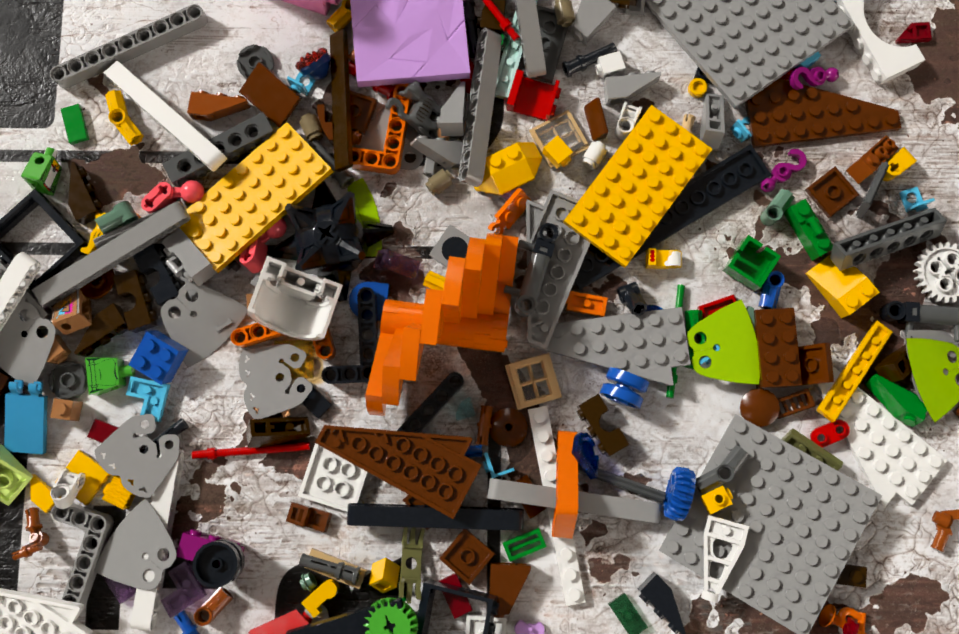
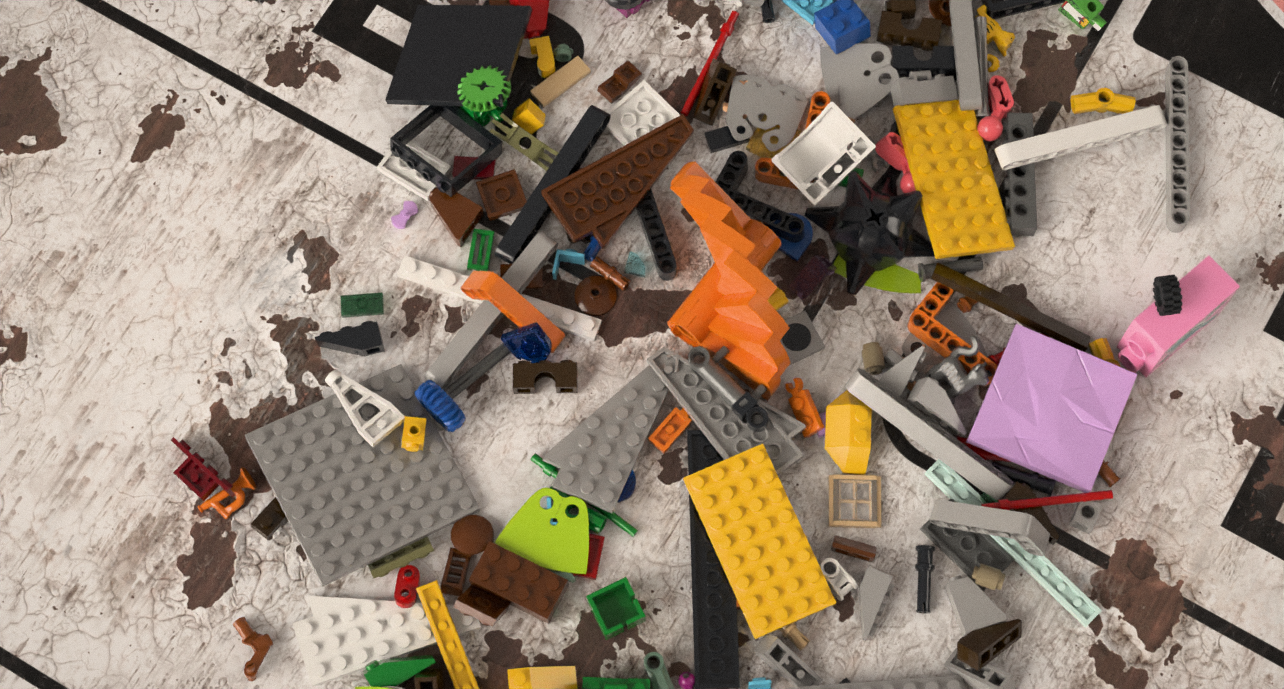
camera: 120 degrees right, 10 degrees down
green tile [61,104,89,145] -> none
dark brown slope [68,162,103,225] -> none
sand green piece [94,201,139,234] -> none
dark orange slope [187,90,251,122] -> none
dark grey tile [237,44,274,79] -> none
reddish brown tile [239,62,302,127] -> none
medium azure bracket [287,72,316,96] -> none
dark blue hair [295,48,331,80] -> none
dark tan brick [299,113,324,143] -> none
dark grey pin [299,553,361,585] -> none
reddish brown slope [317,104,334,146] -> none
reddish brown tile [330,90,378,135] -> none
tan piece [505,353,562,410] -> none
red panel [506,69,562,121] -> none
yellow brick [543,135,573,169] -> none
white brick [582,141,608,170] -> none
white brick [595,51,625,81] -> none
blue wheel [600,367,650,409] -> none
black piece [617,282,647,316] -> none
yellow leg [645,248,682,269] -> none
yellow tile [688,78,708,98] -> none
dark grey piece [695,445,750,495] -> none
blue piece [758,271,785,309] -> none

